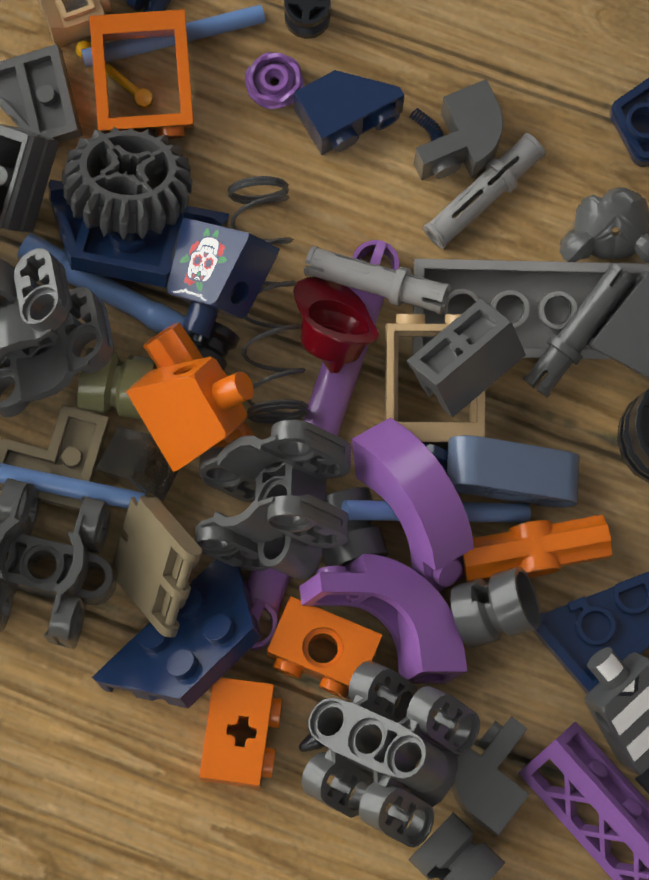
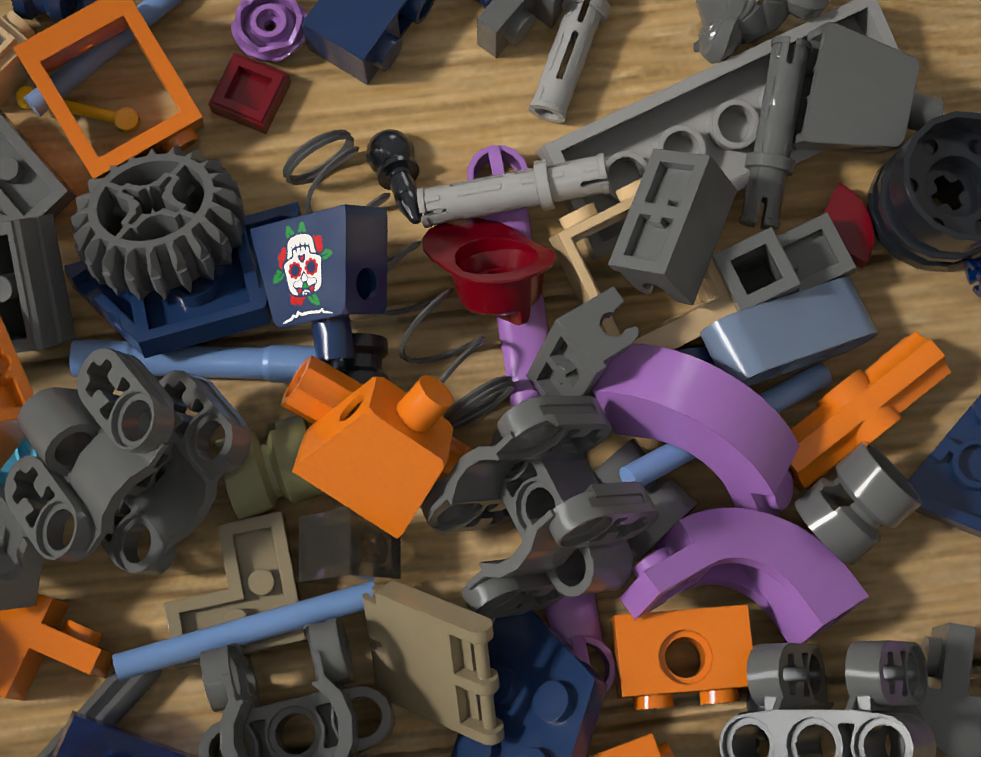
camera: 25 degrees left, 0 degrees up
none -> dark red tile [208,52,291,134]
none -> black bar [366,129,422,224]
none -> dark grey hinge [526,286,639,397]
none -> dark grey brick [713,212,856,311]
none -> dark red tile [821,182,874,269]

